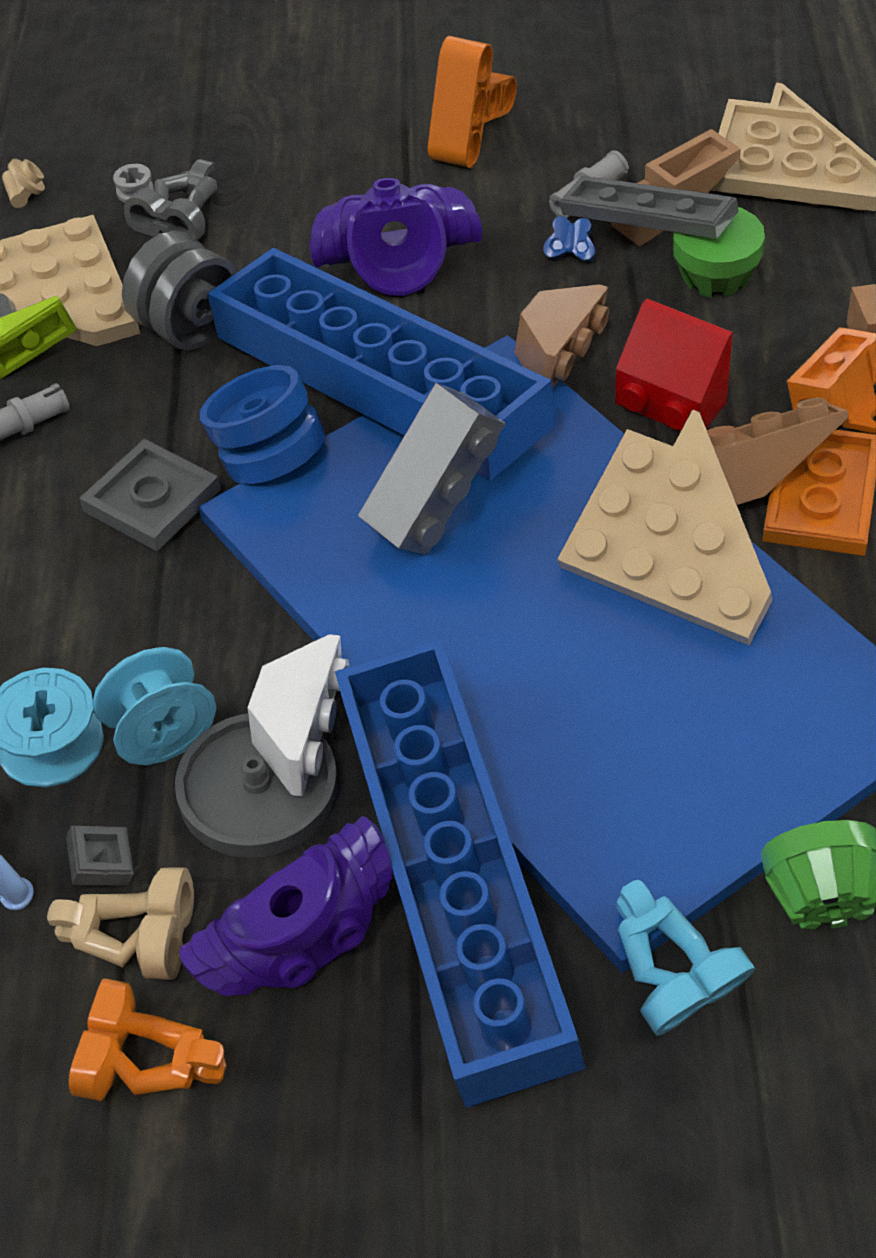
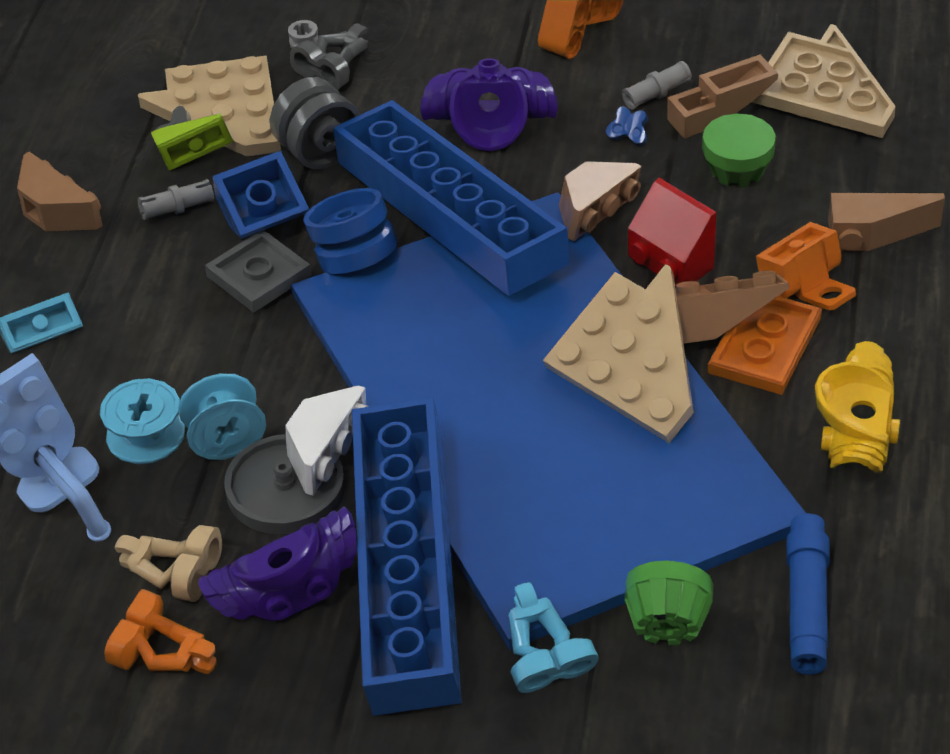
camera: 10 degrees right, 5 degrees down
tan plate [2,159,45,208] -> none
dark grey tile [66,826,134,886] -> none
brick [358,383,506,555] -> none
dark grey tile [559,176,739,239] -> none
none -> blue slope [212,150,309,239]

